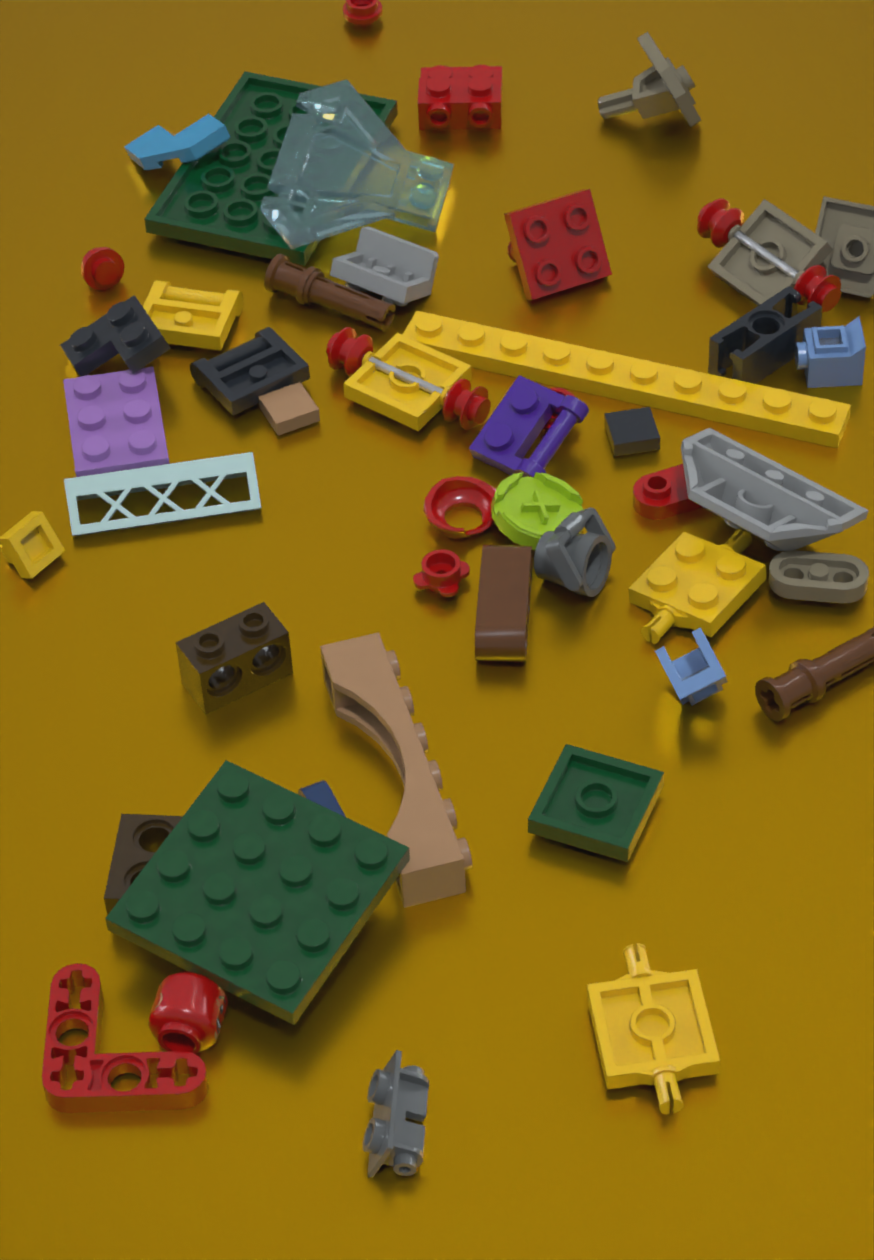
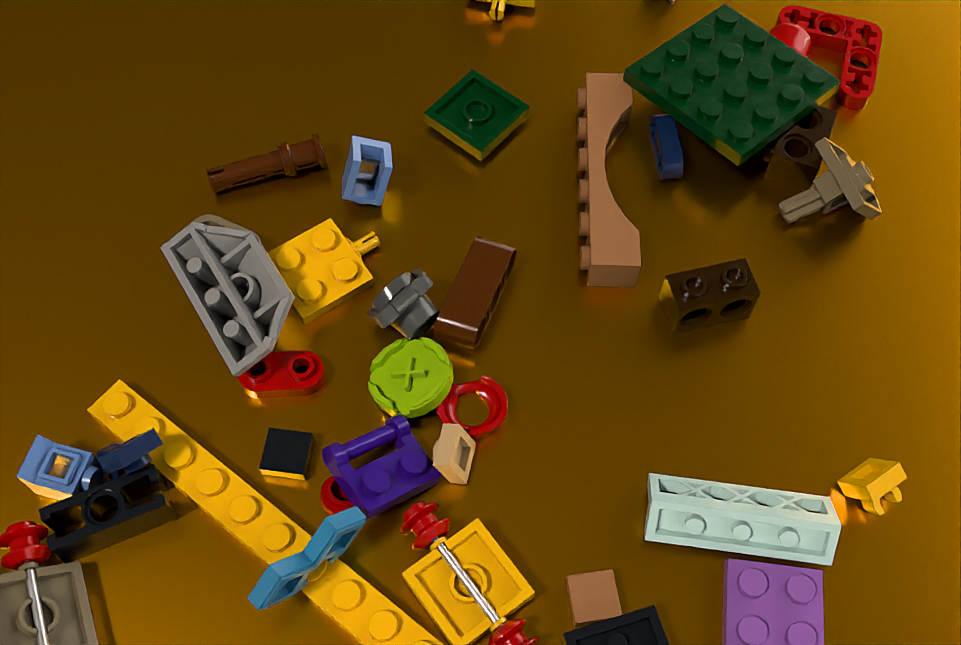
camera: 165 degrees left, 15 degrees up
red plate [413,549,470,597] -> none
none -> dark blue plate [96,428,163,480]
none -> dark azure tile [247,506,367,610]
none -> tan plate [432,423,476,484]
none -> dark tan piece [779,137,882,223]

